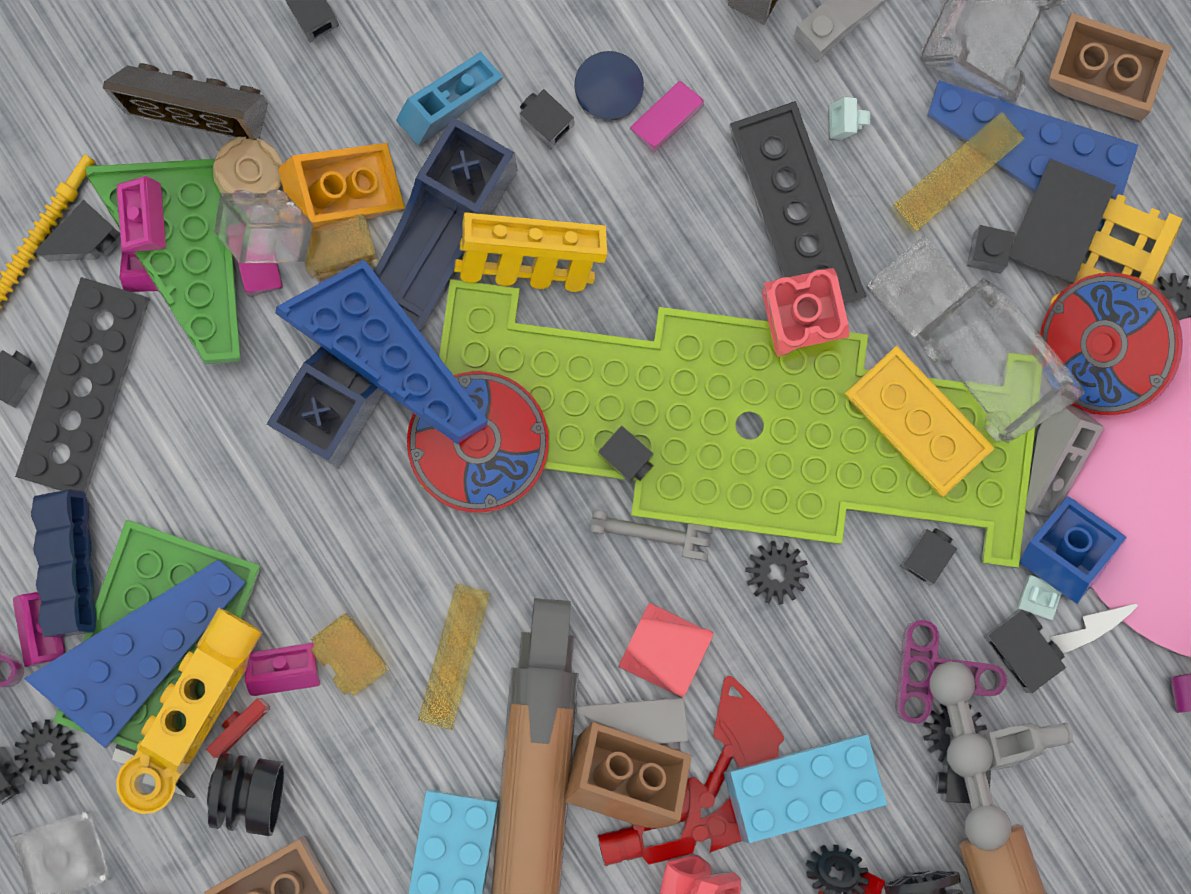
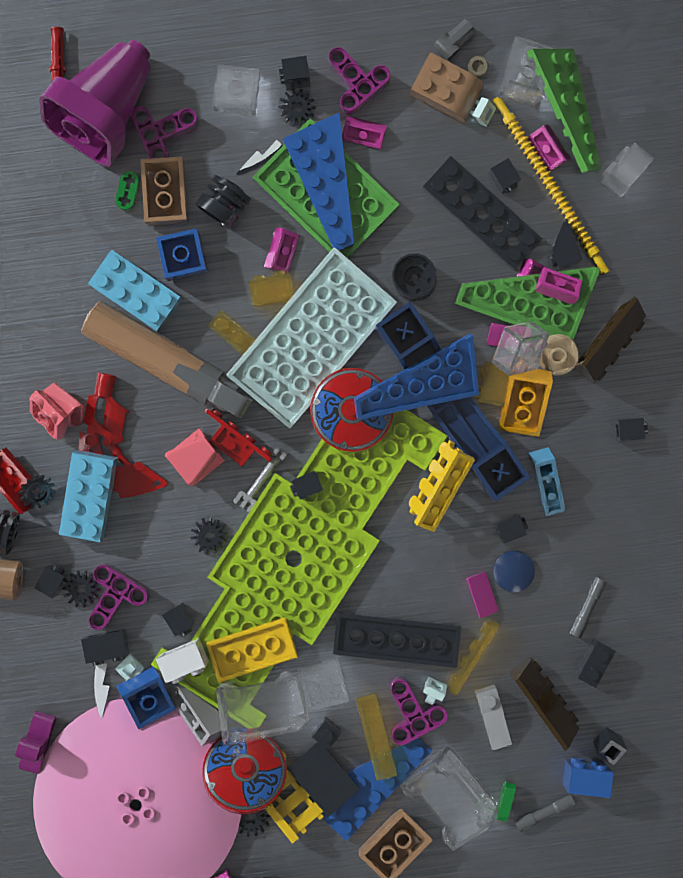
camera: 115 degrees right, 5 degrees up
dark blue brick [31,489,97,638] -> none
yellow brick [116,608,263,814] -> none
red plate [206,698,271,758] -> none
medium nougat brick [564,722,692,828] -> none
light grey slope [577,698,688,749] -> none
coral piece [762,268,849,357] -> none
light grey connector [930,662,1073,851] -> none
none -> blue brick [156,228,208,281]
none -> white brick [156,638,209,684]
none -> red bracket [204,408,273,467]
none -> light aqua plate [226,247,397,428]
none -> magenta beam [390,677,448,745]
none -> black wheel [392,253,437,301]
none -> clear yellow plate [447,619,500,696]

